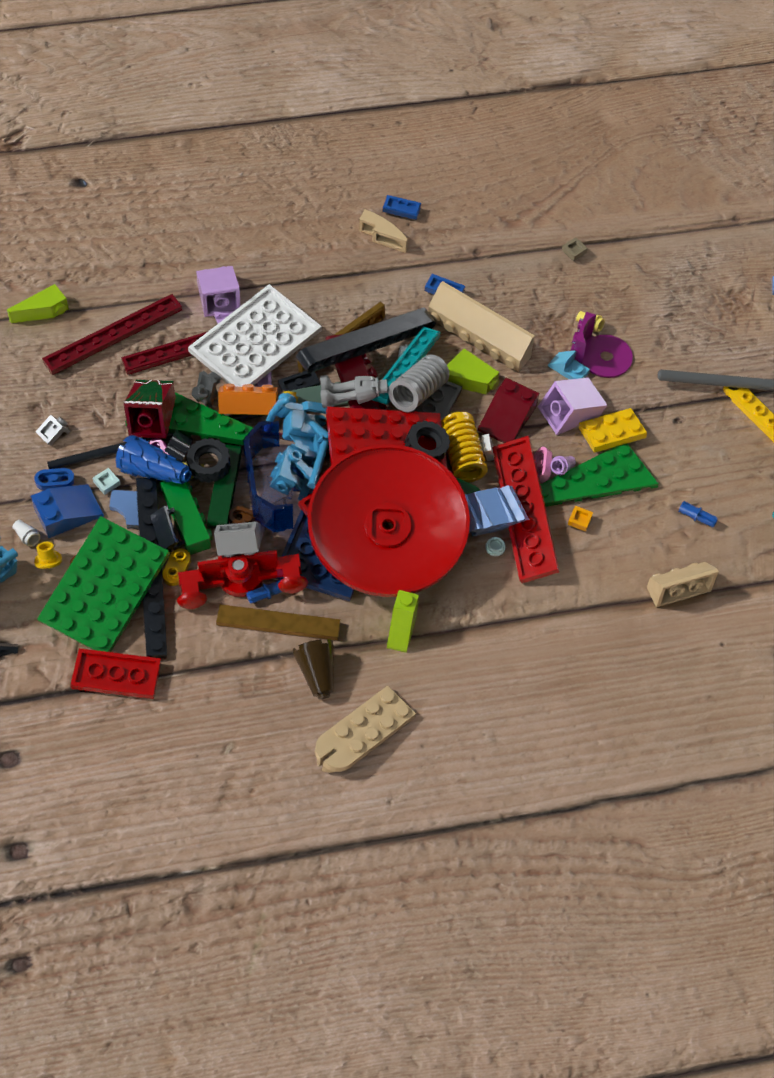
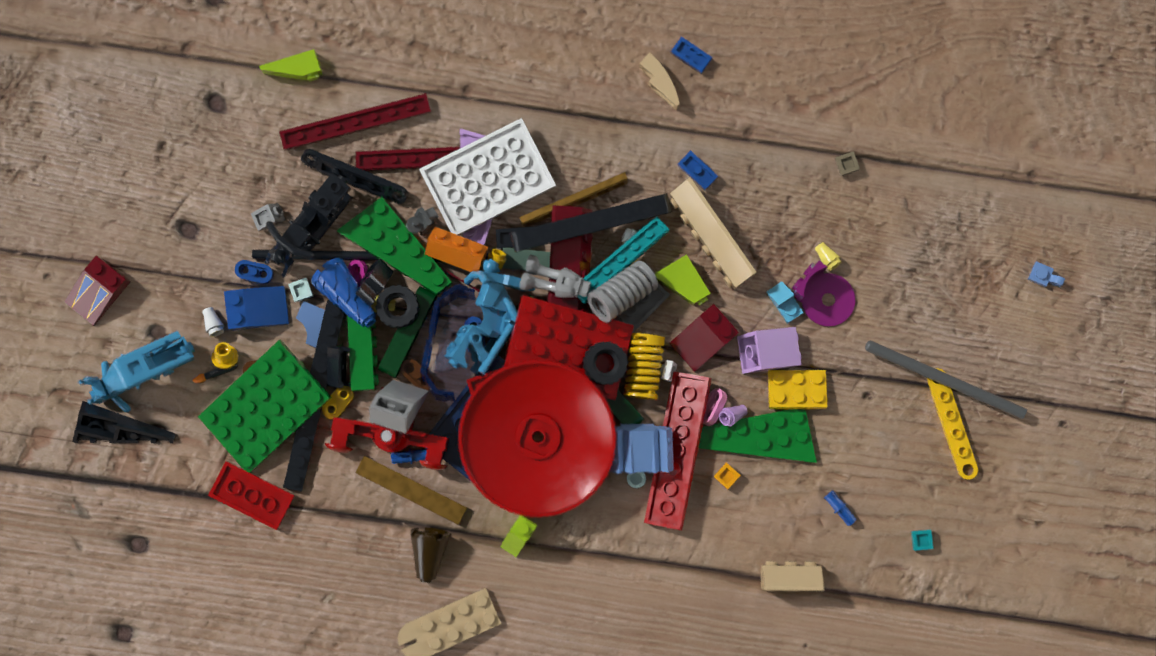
camera: 25 degrees right, 25 degrees up
dark red slope [124,379,176,438] -> none
lavender slope [196,266,240,317] -> none
none -> black piece [193,364,238,383]
none -> black piece [264,173,353,278]
none -> black plate [301,149,409,204]

